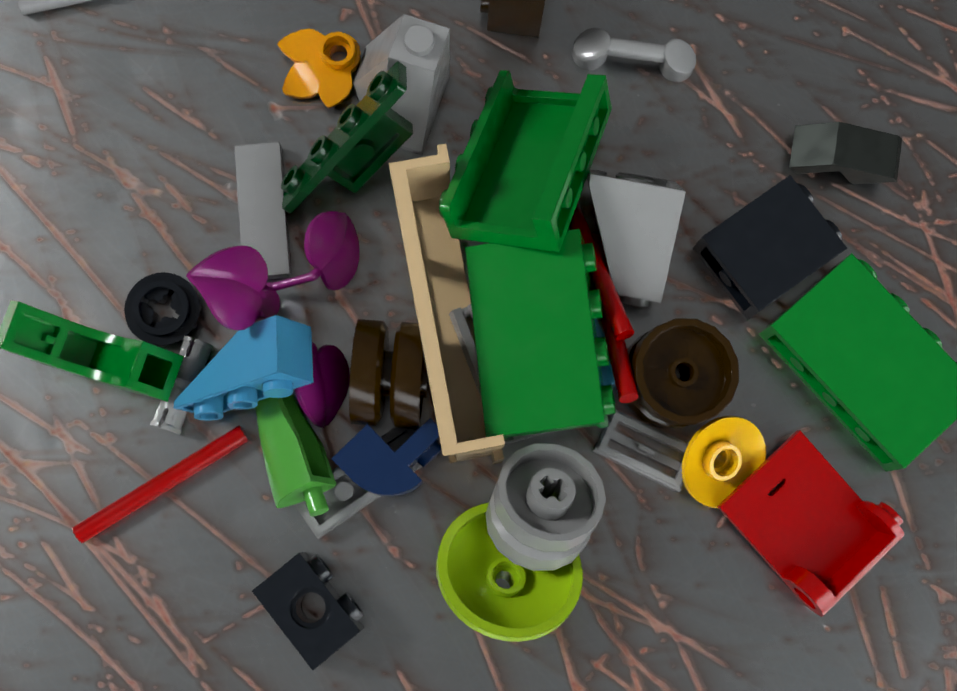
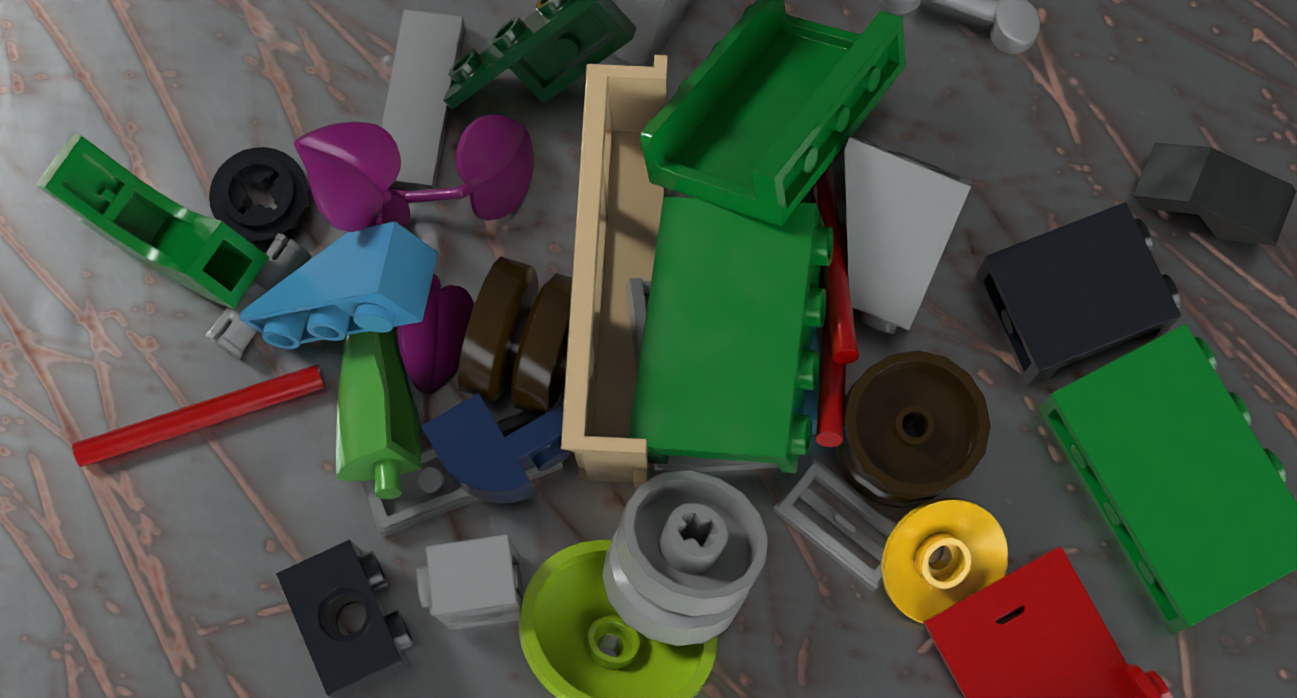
camera: 25 degrees right, 5 degrees down
none -> light grey brick [417,534,524,630]

